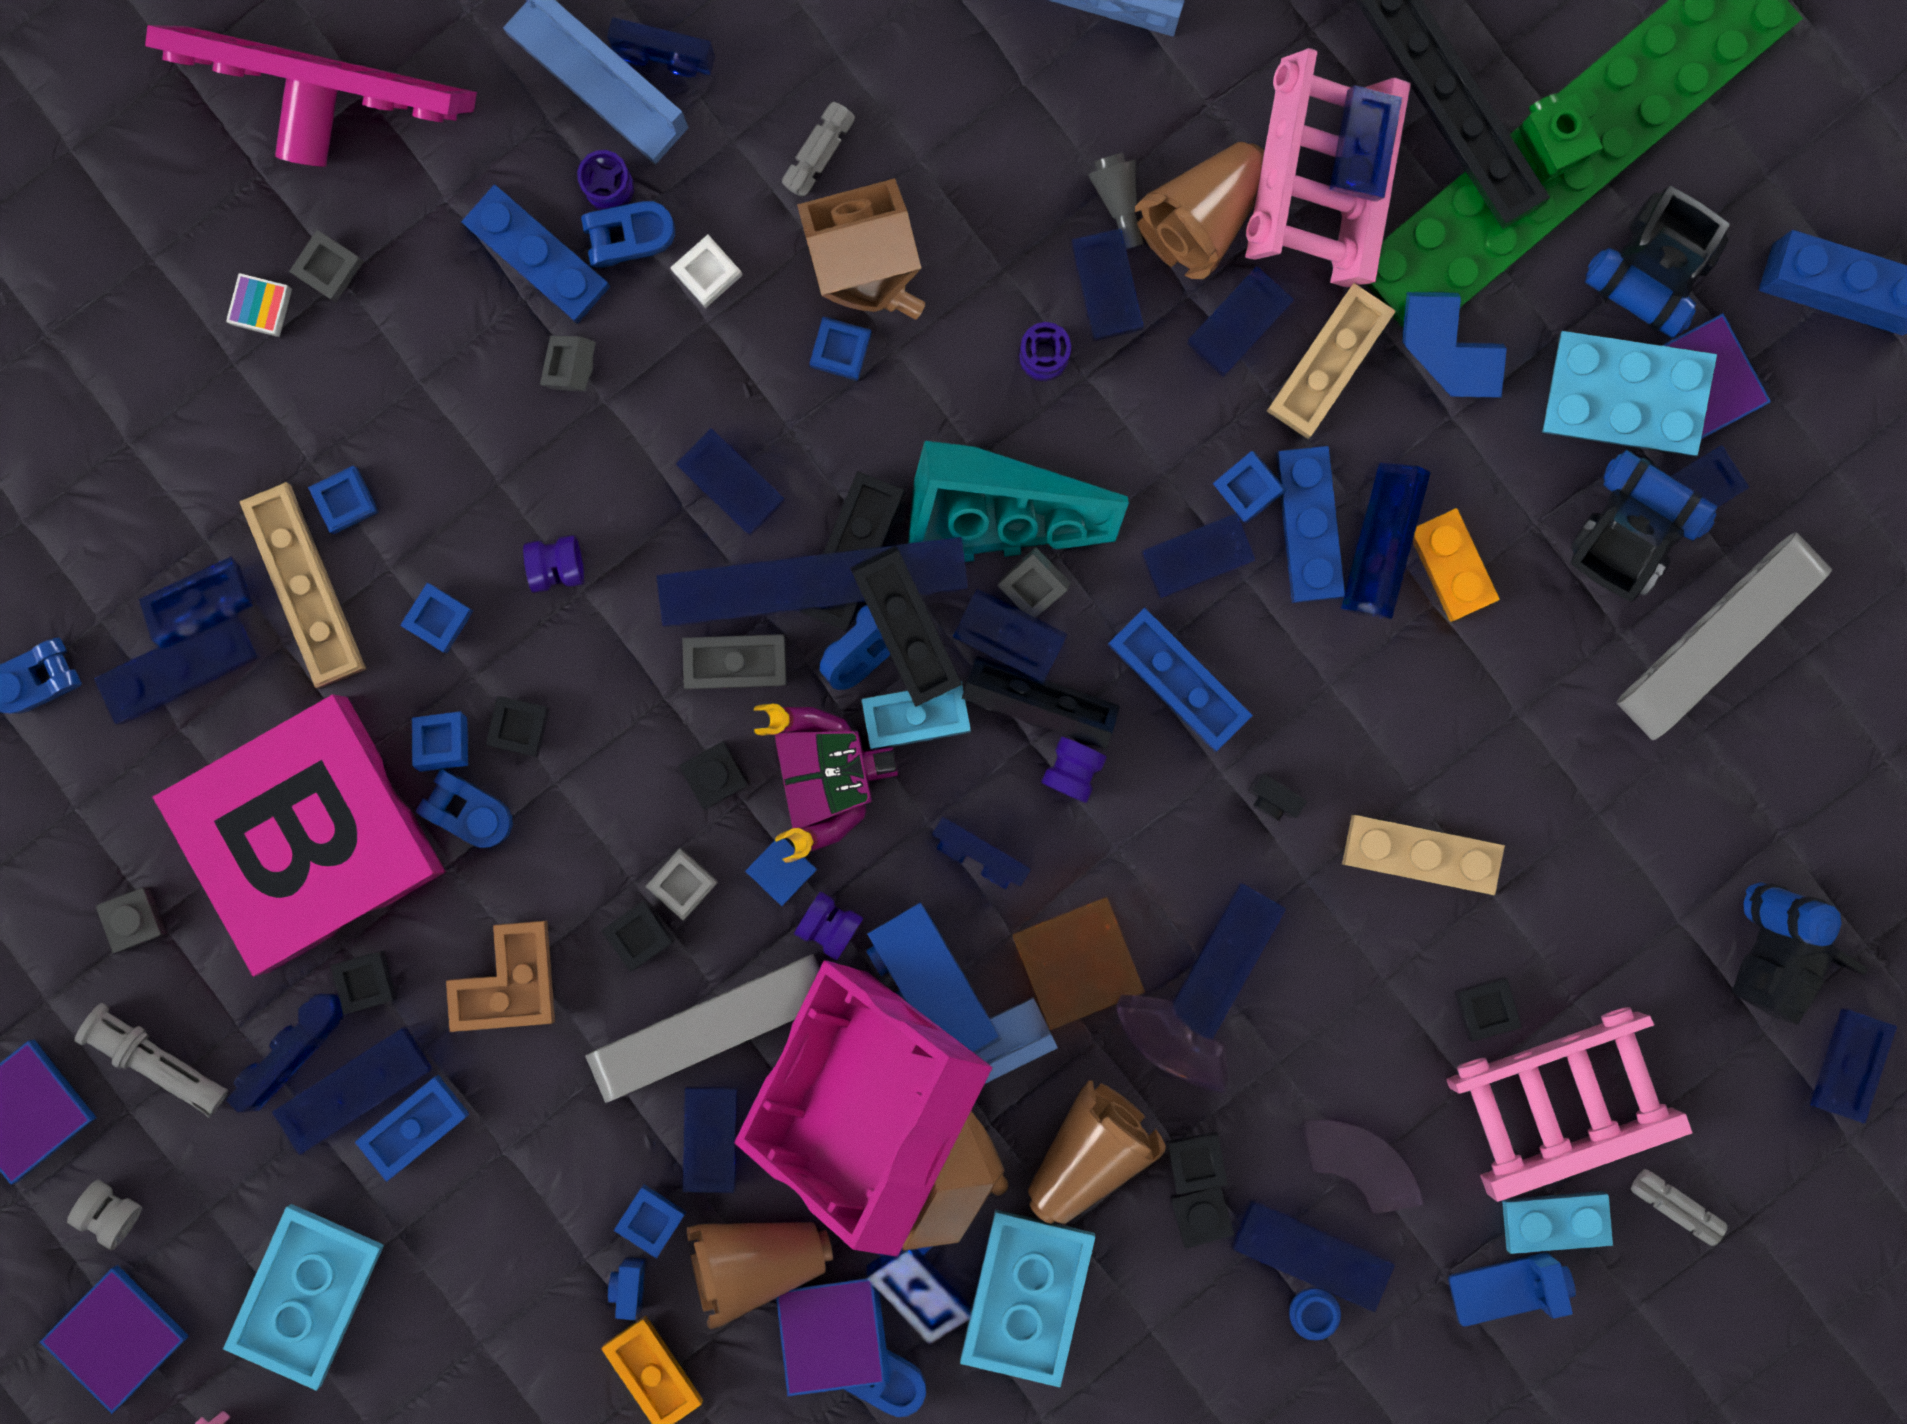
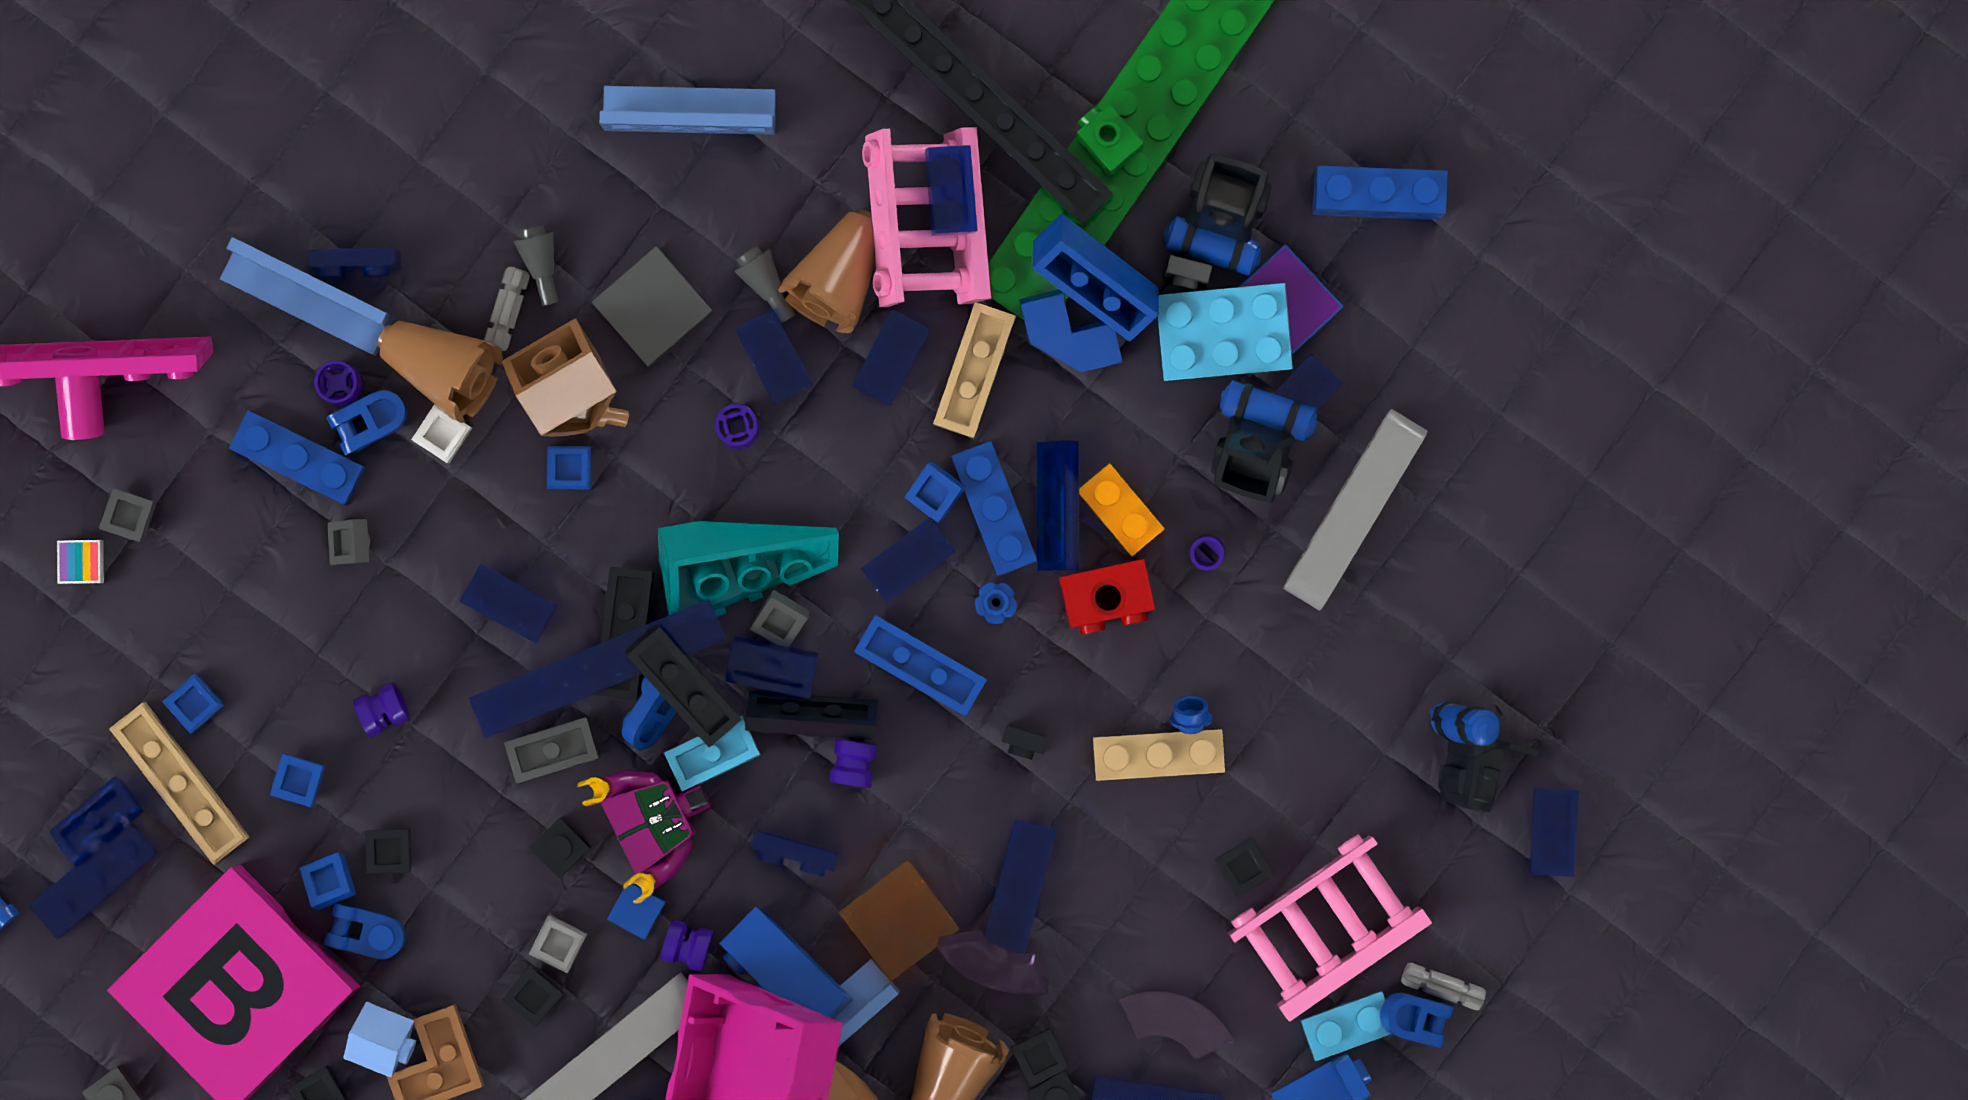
camera: 15 degrees left, 0 degrees up
none -> light blue brick [343,1002,416,1078]
none -> medium nougat cone [378,321,503,423]
none -> dark grey cone [513,225,559,306]
none -> dark grey tile [592,246,713,367]
none -> blue plate [975,582,1017,624]
none -> blue brick [1032,214,1159,342]
none -> red brick [1059,559,1155,635]
none -> dark grey plate [1164,255,1212,291]
none -> blue plate [1170,696,1212,734]
none -> dark purple hinge [1190,535,1226,571]
none -> blue plate [1380,993,1454,1048]

